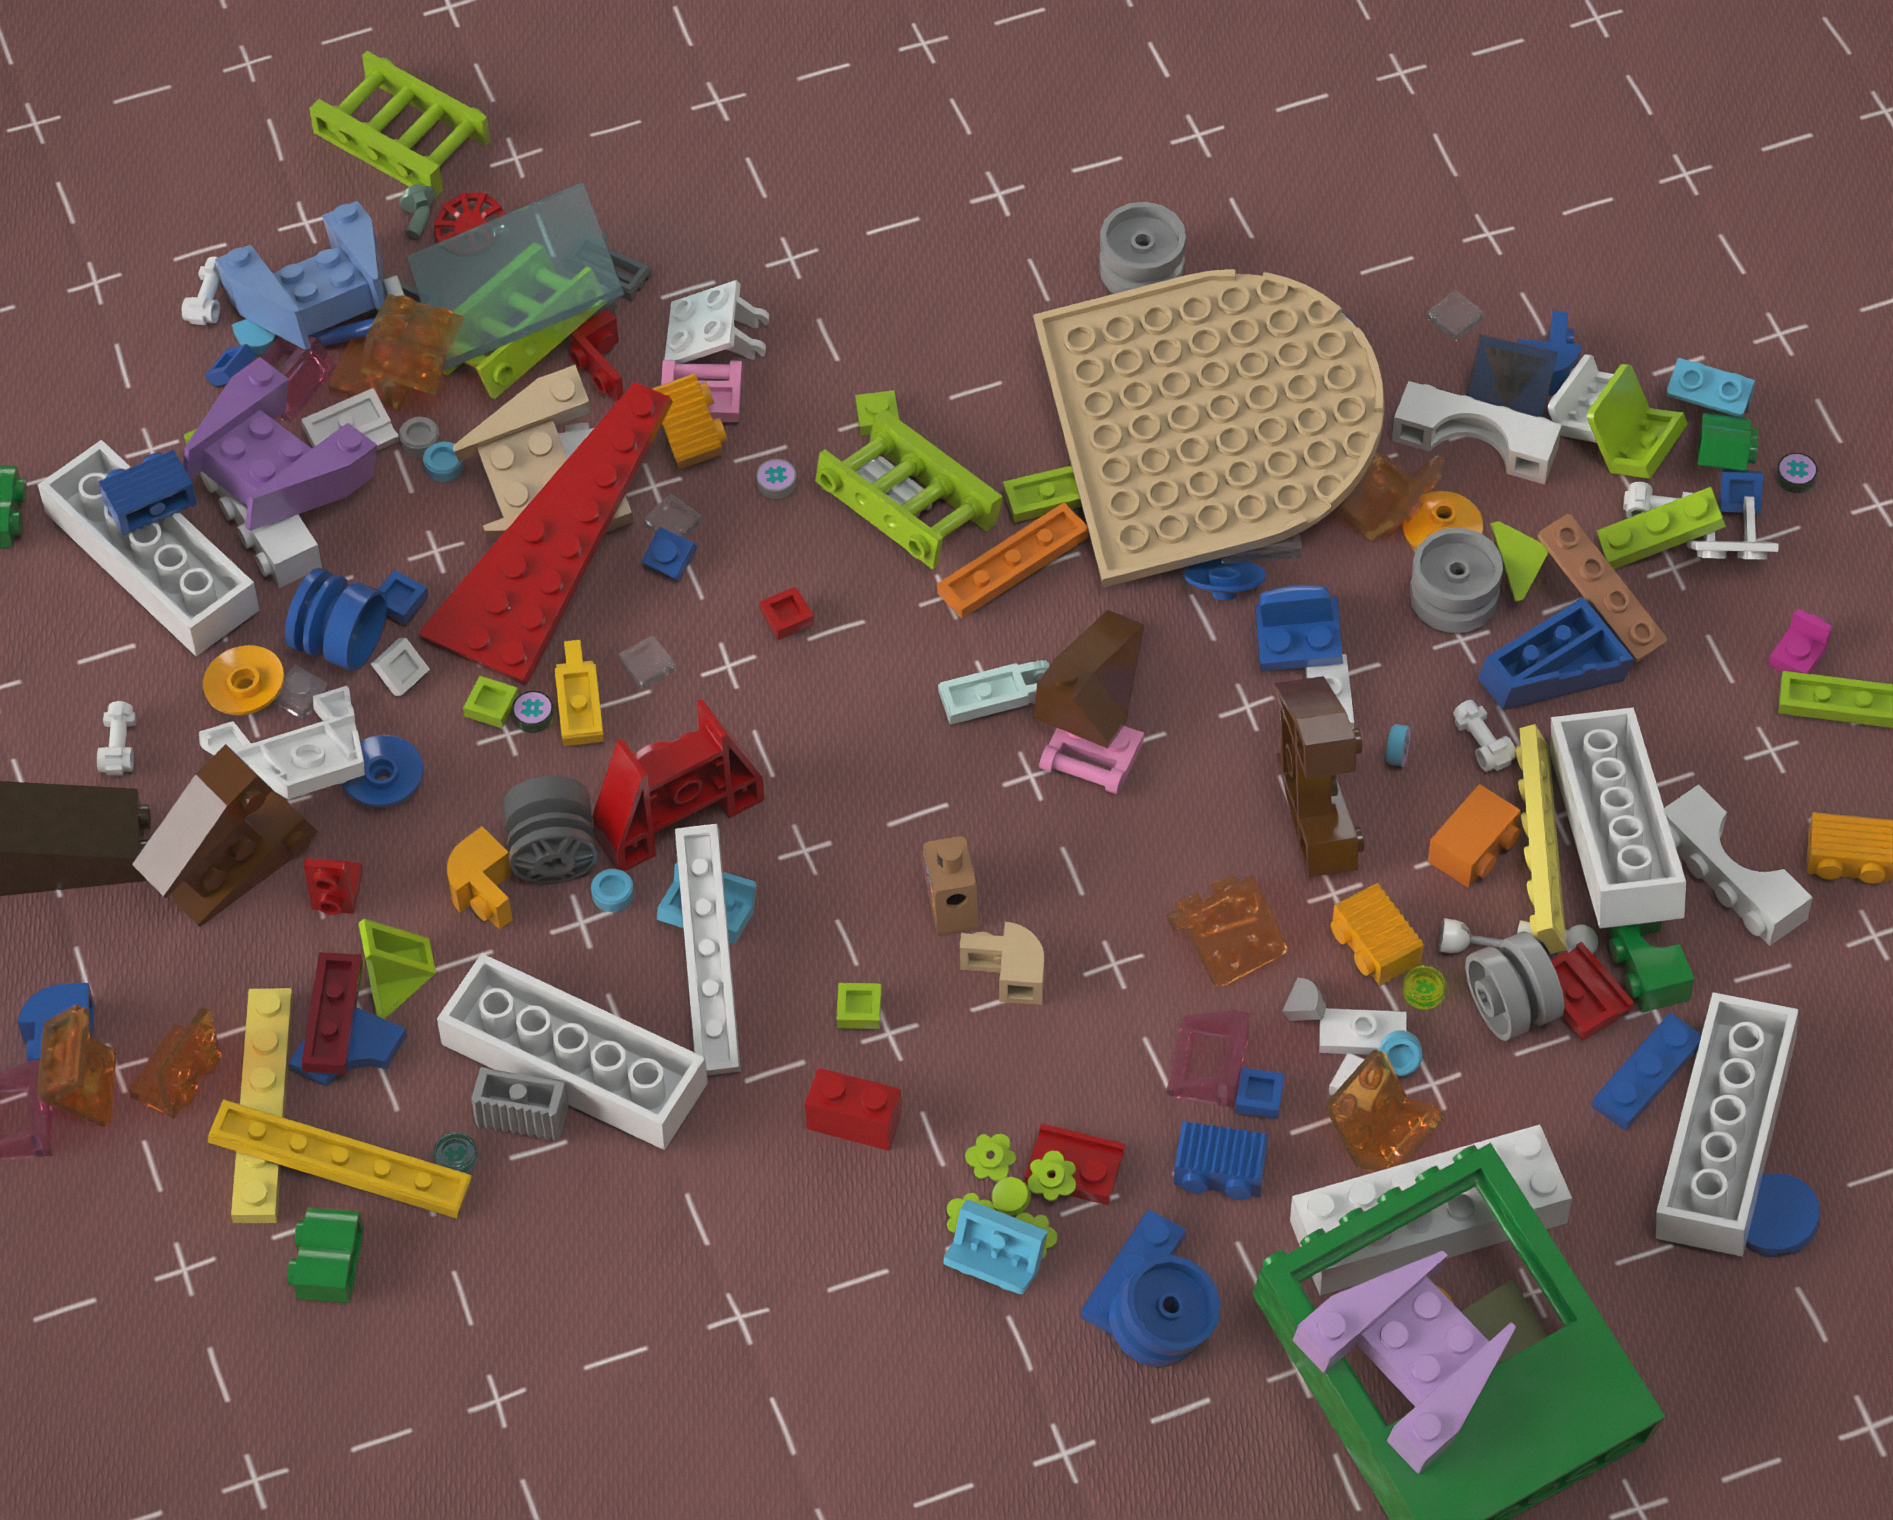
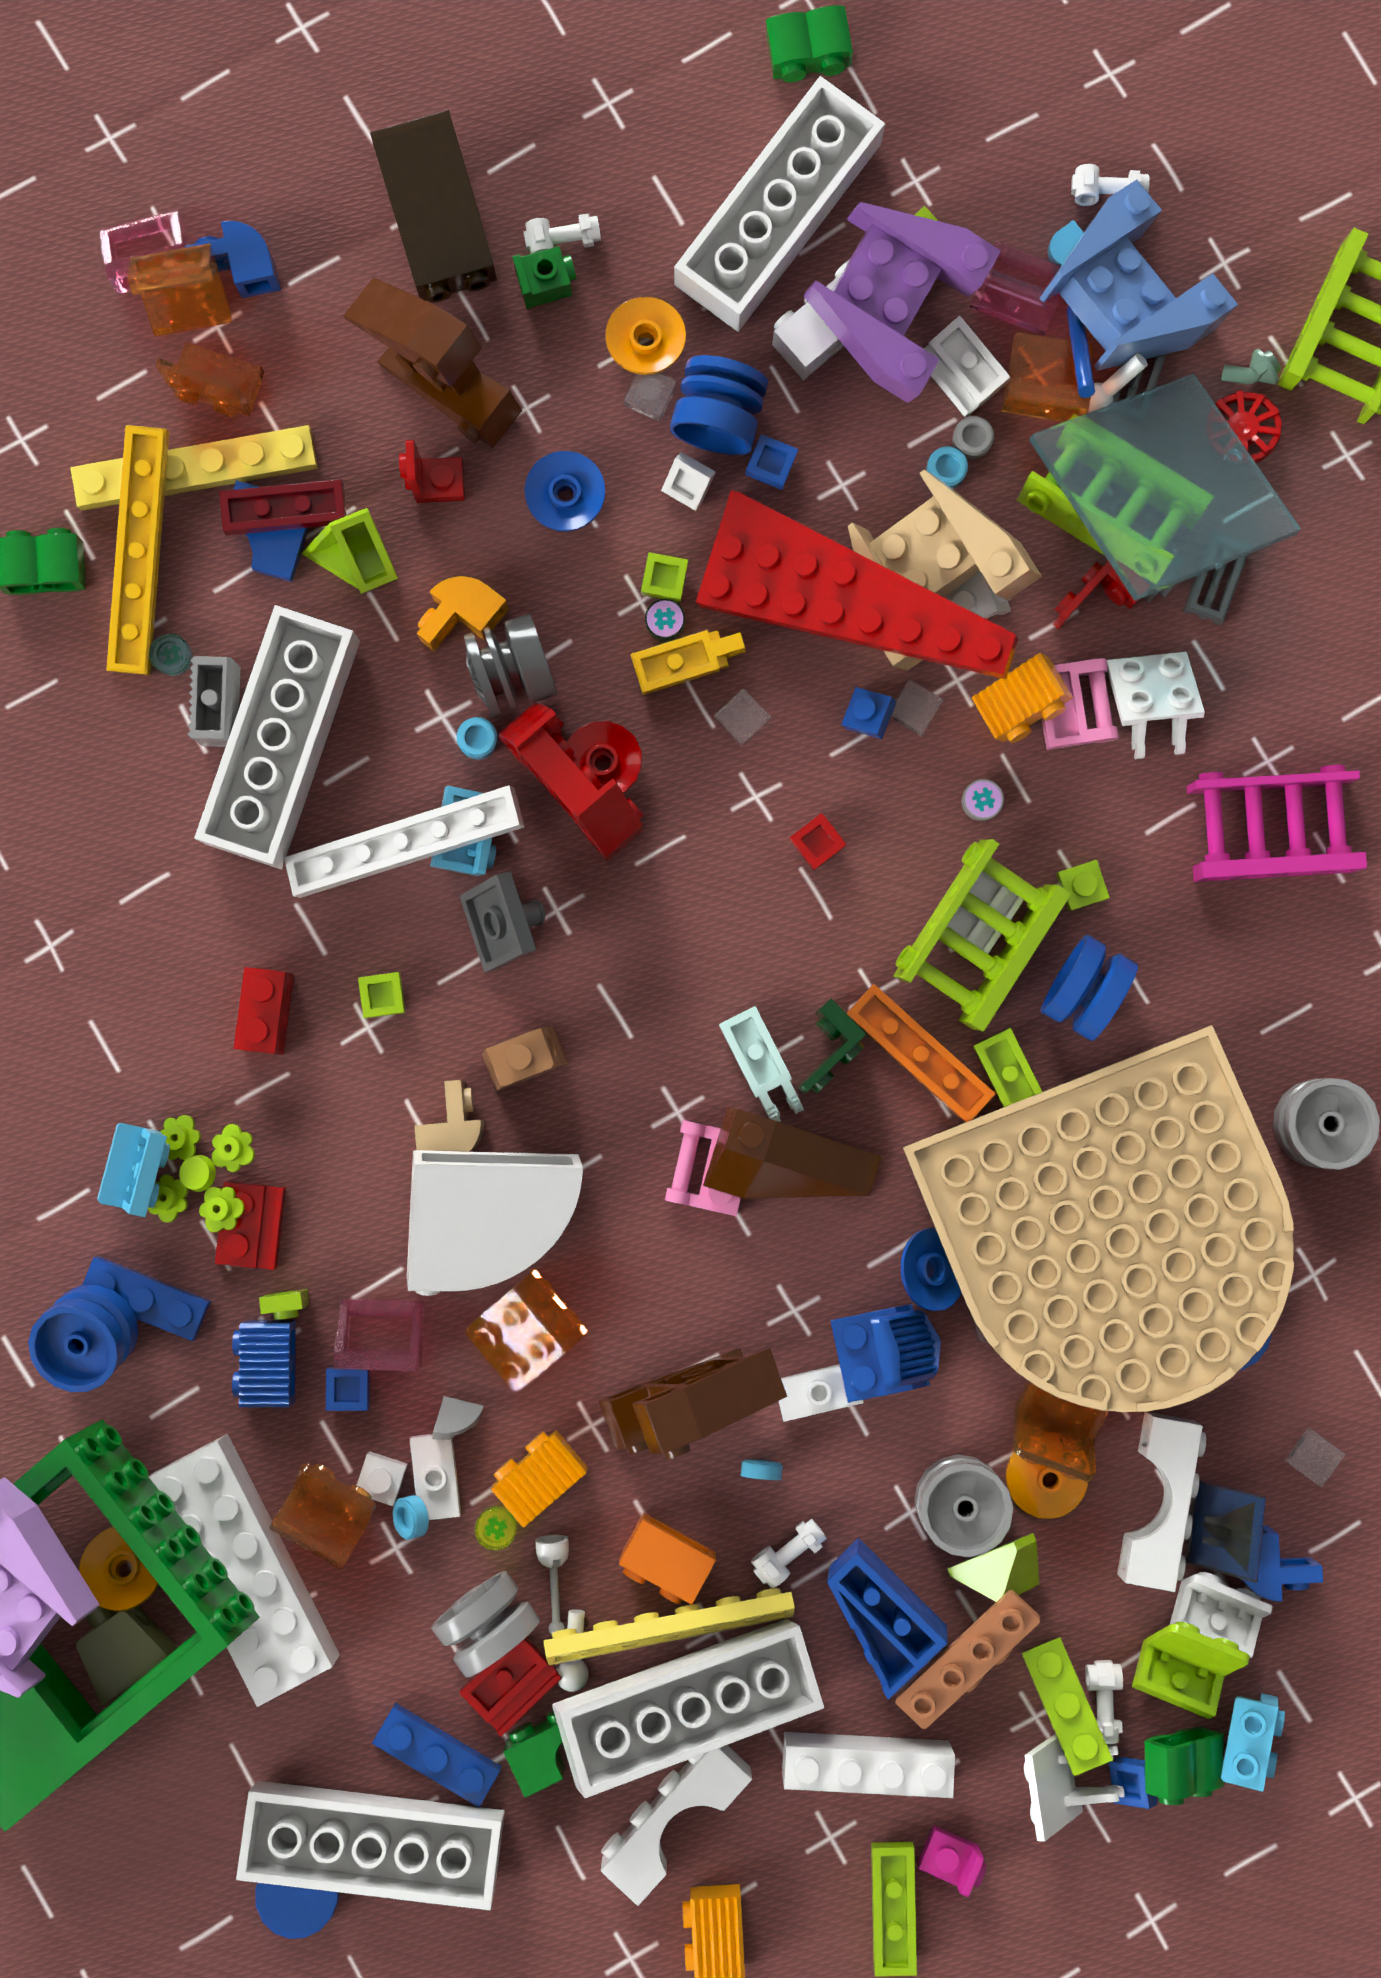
camera: 75 degrees right, 30 degrees up
blue brick [98,450,197,536] -> none
white wing [199,686,365,799] -> none
blue plate [204,344,257,387] -> none
clear orange bracket [360,294,464,395] -> none
tile [1776,453,1818,493] -> none
none -> lime plate [259,1289,309,1320]
none -> white brick [407,1150,583,1296]
none -> dark grey tile [459,871,545,973]
none -> green brick [512,246,577,309]
none -> white brick [782,1732,955,1798]
none -> dark green bracket [797,998,866,1093]
none -> blue wheel [1040,934,1138,1041]
none -> dark pink fence [1187,765,1367,882]

